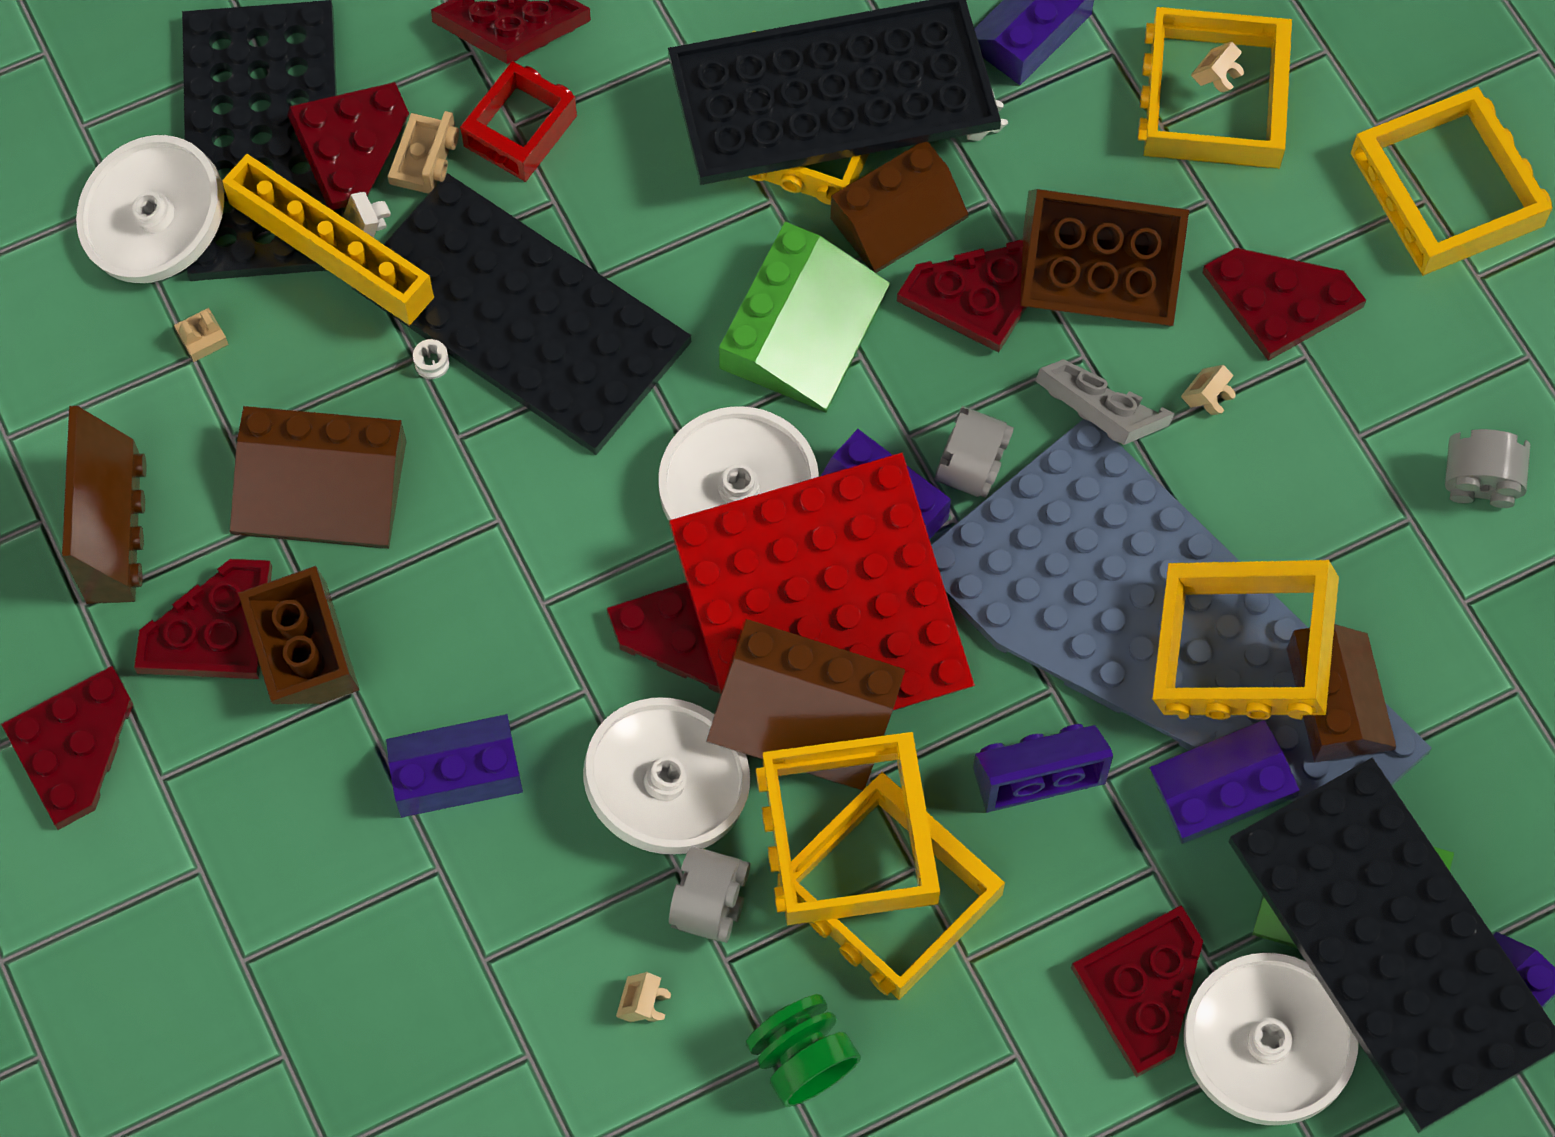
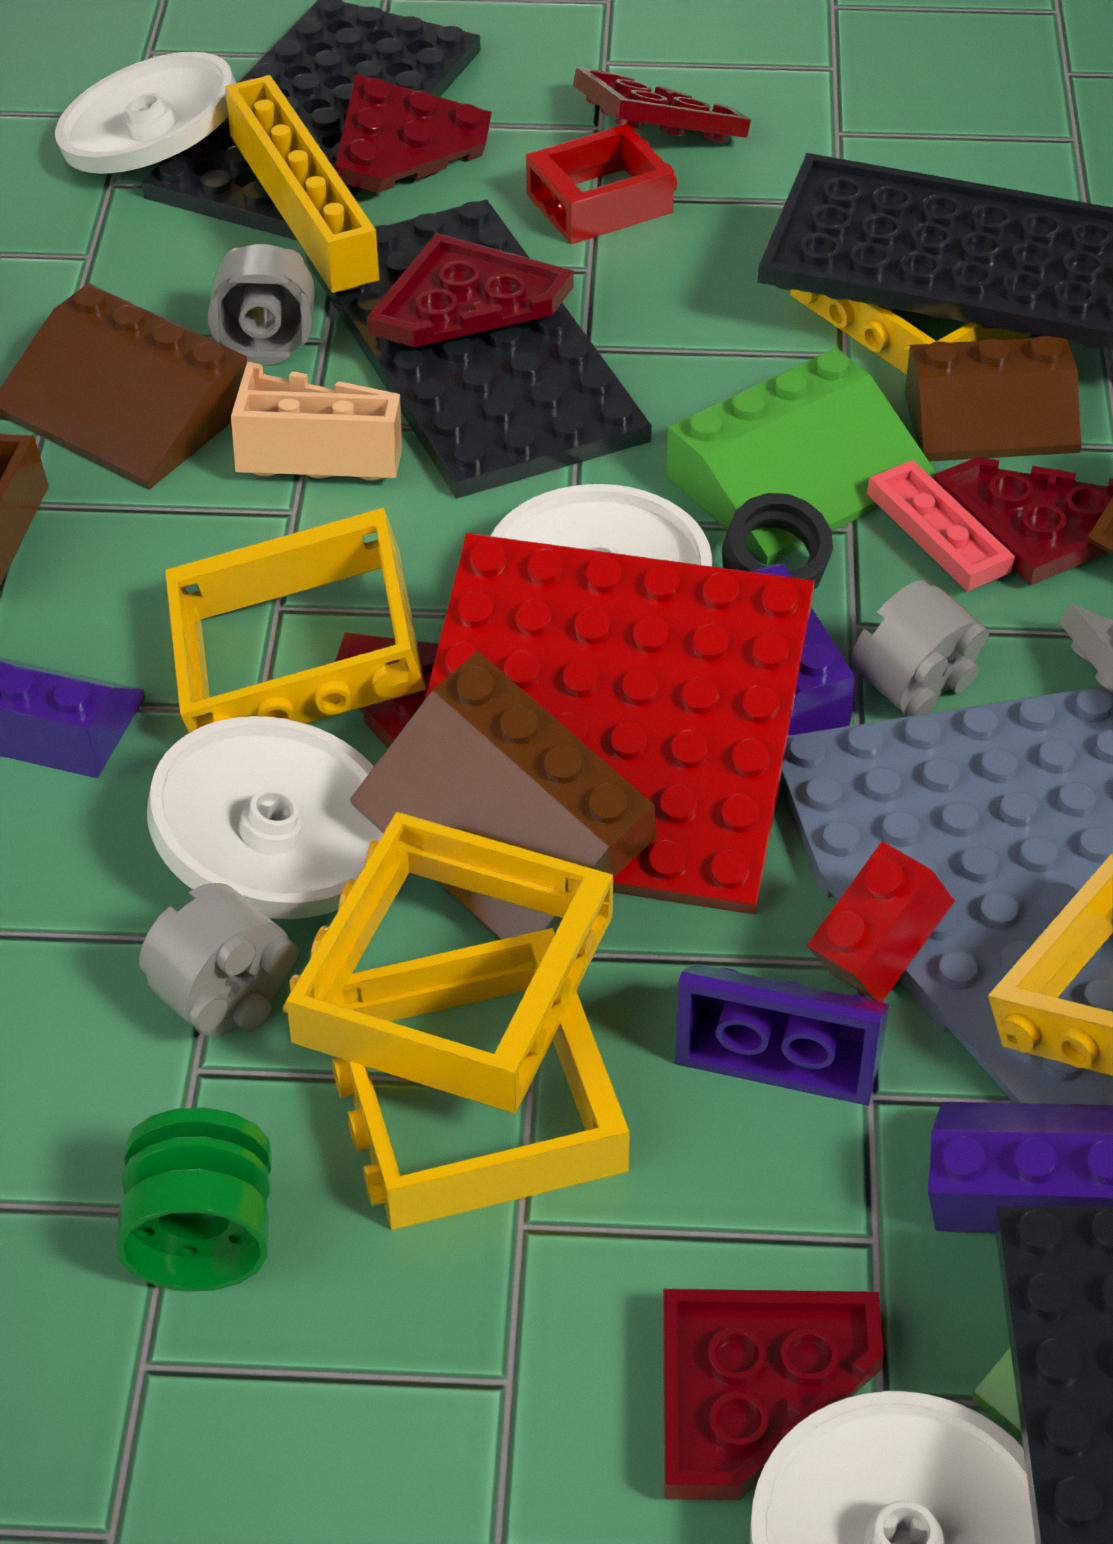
camera: 30 degrees right, 20 degrees down
tan tile [174,308,229,362] -> none
white tile [343,192,391,238] -> none
tan bracket [388,111,459,194] -> none
white bush [413,339,450,379] -> none
tan tile [616,972,671,1023] -> none
none -> yellow window [165,508,426,733]
none -> light grey brick [208,244,315,365]
none -> light nougat wedge [231,361,402,481]
none -> dark red plate [367,233,574,347]
none -> black tyre [722,493,833,590]
none -> red brick [806,841,955,1002]
none -> coral plate [867,460,1015,592]

